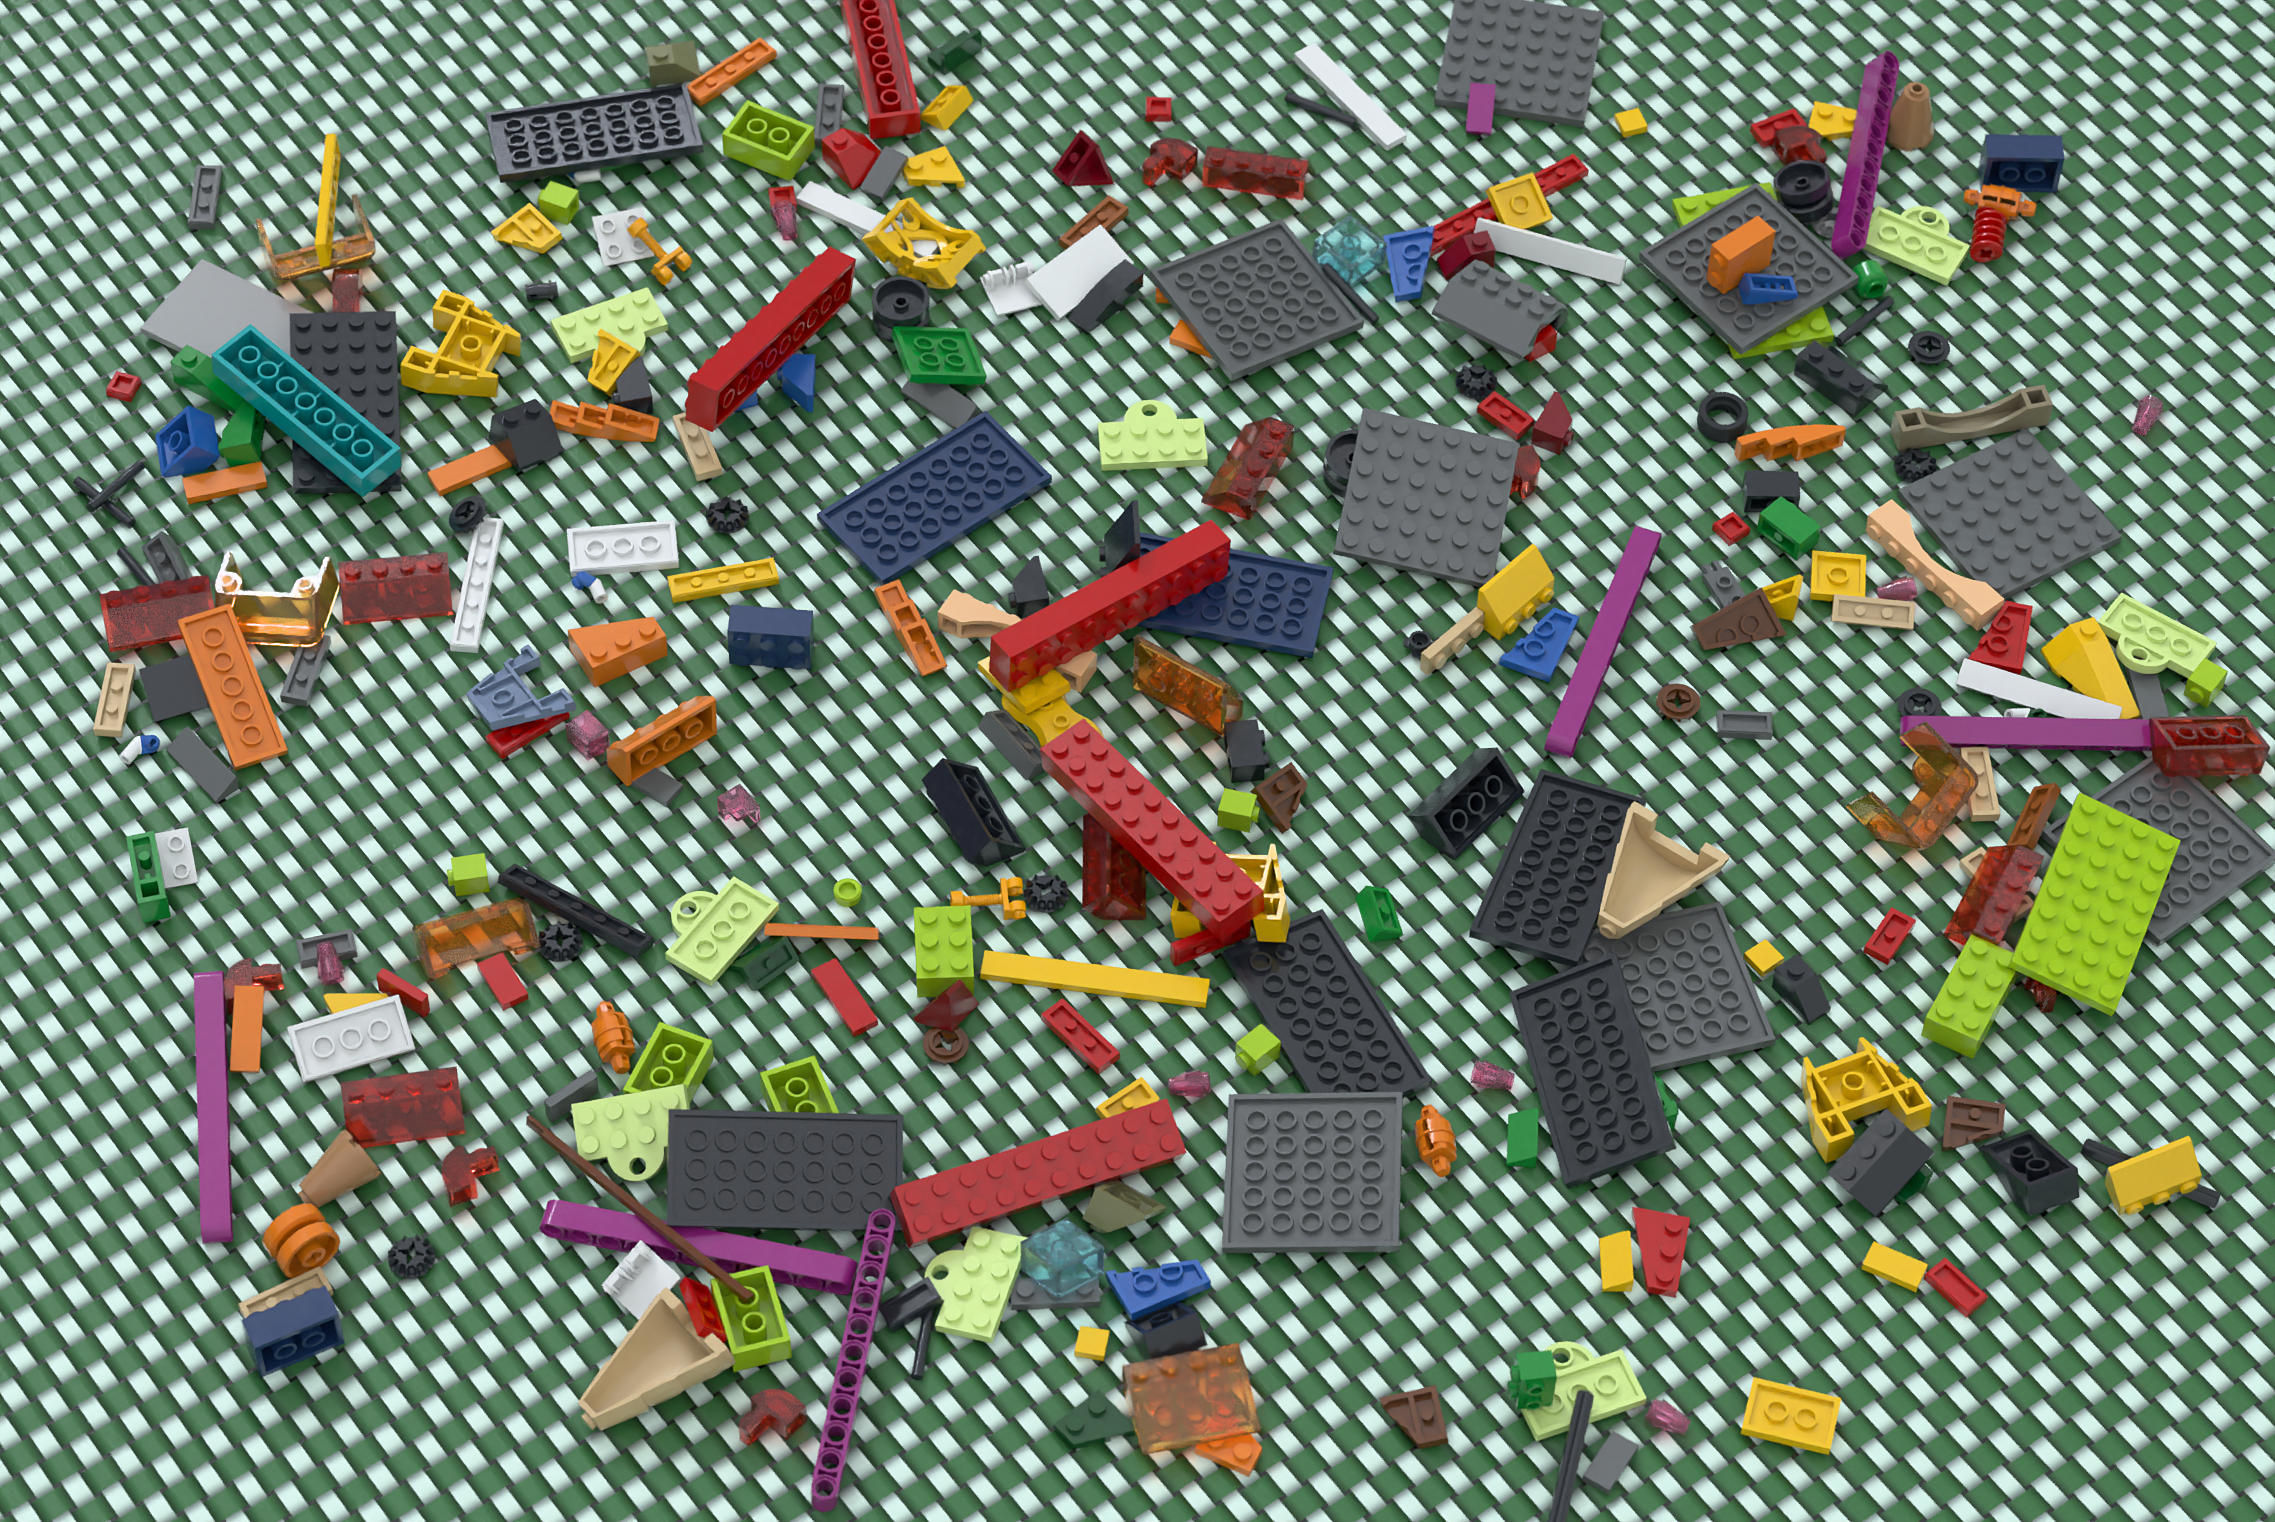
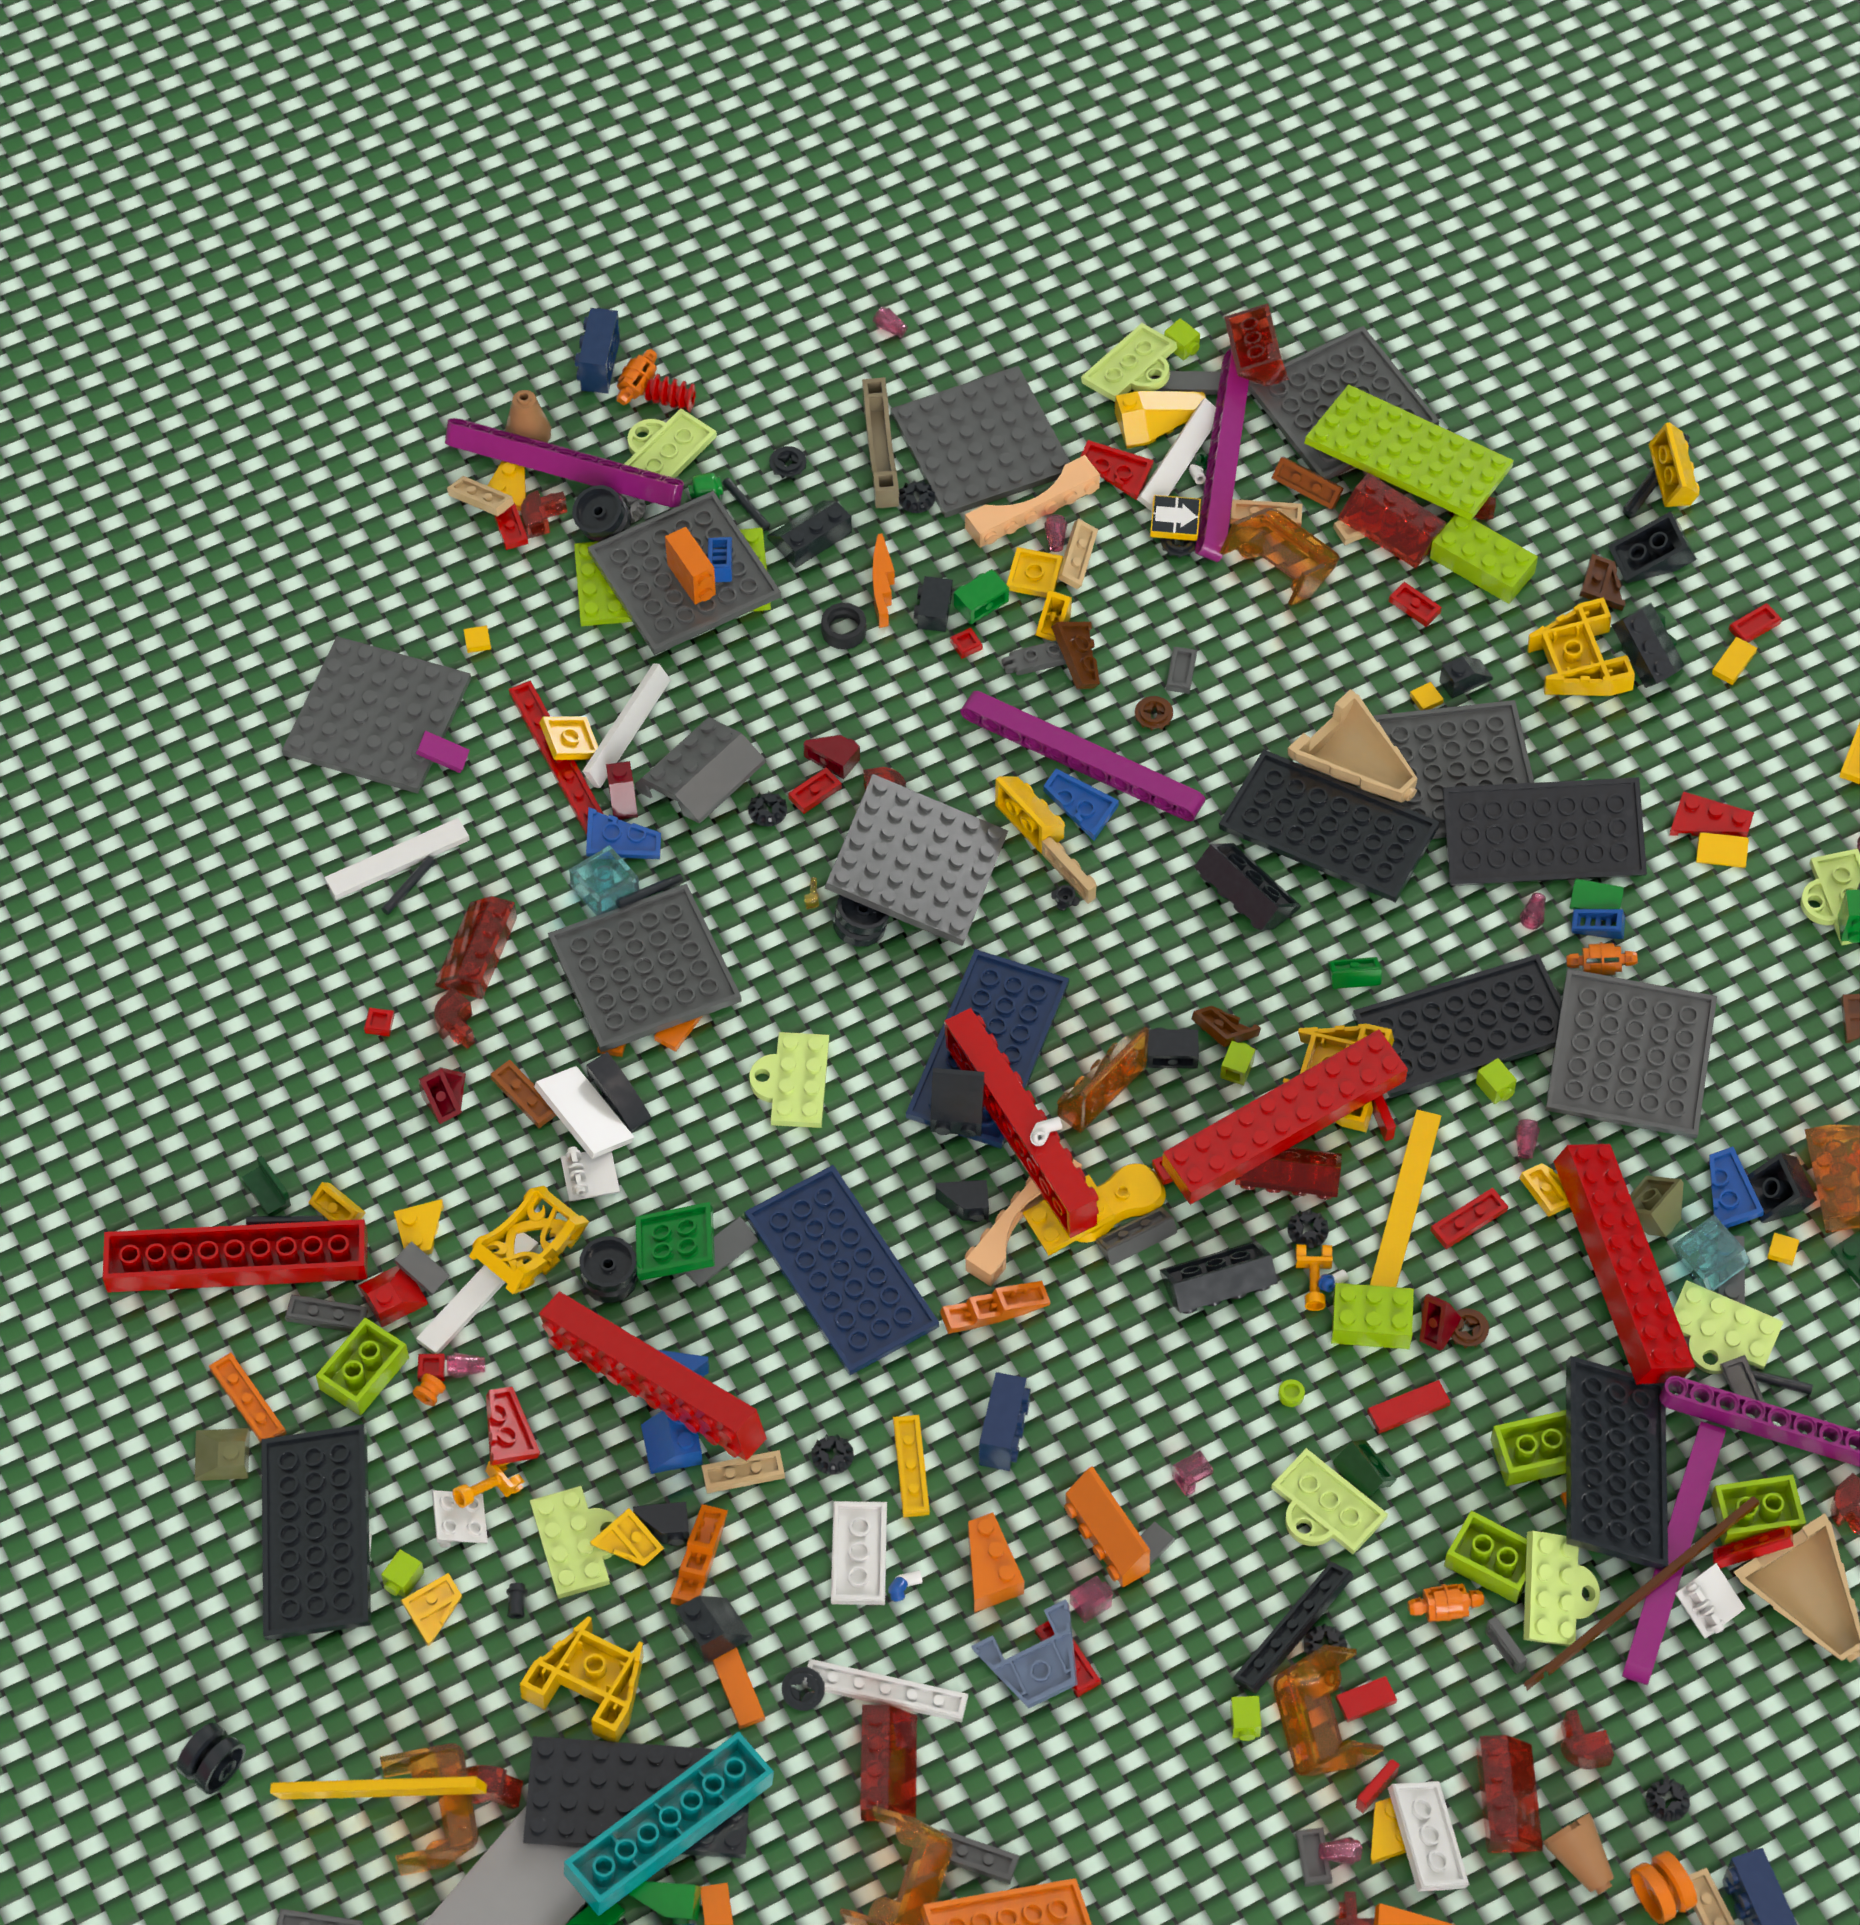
camera: 80 degrees left, 5 degrees up
orange tile [764,923,880,940] -> none
clear red slope [1201,417,1295,521] -> none
none -> black wheel [176,1722,246,1795]
none -> black bar [246,1215,325,1225]
none -> orange wheel [413,1374,446,1406]
none -> tan plate [447,476,514,516]
none -> wing [486,1386,541,1466]
none -> white arm [1030,1117,1062,1146]
none -> tile [1150,495,1201,541]
none -> blue arm [1318,1270,1349,1292]
none -> blue slope [1571,909,1625,939]

